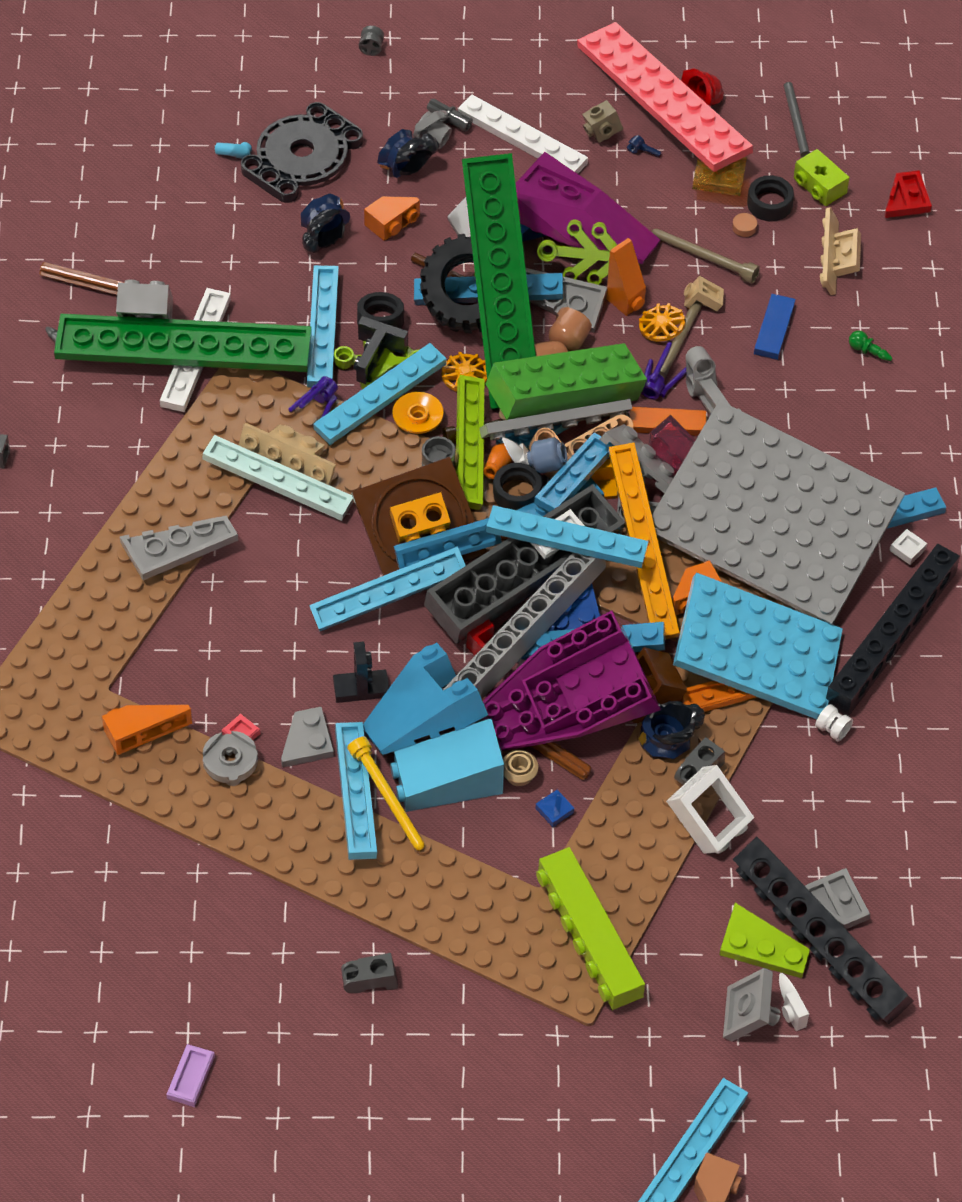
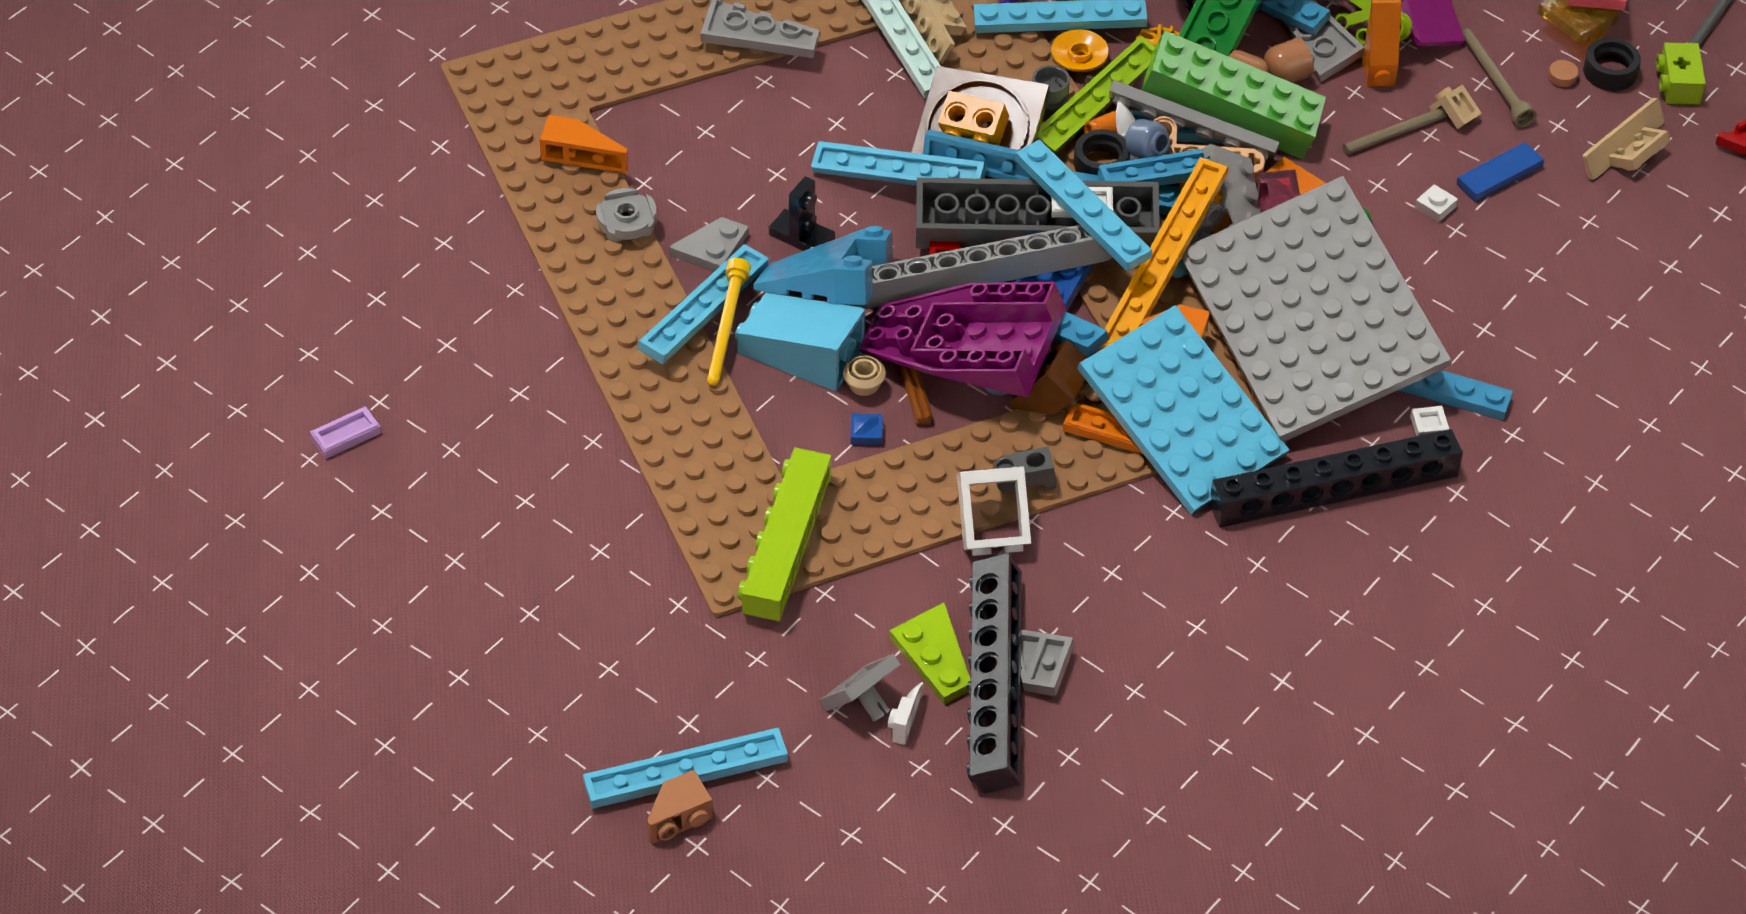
camera: 40 degrees right, 5 degrees down
coral tile [221,714,260,740] -> none
dark grey leg [341,953,398,993] -> none
light orange wheel [639,303,686,342] -> none
piece [639,701,705,759] -> none
dark purple plant [641,342,687,400] -> none
light grey piece [685,346,741,415] -> none
white wheel [815,704,853,742] -> none
green bar [849,330,892,361] -> none
none -> white plate [1415,184,1458,223]

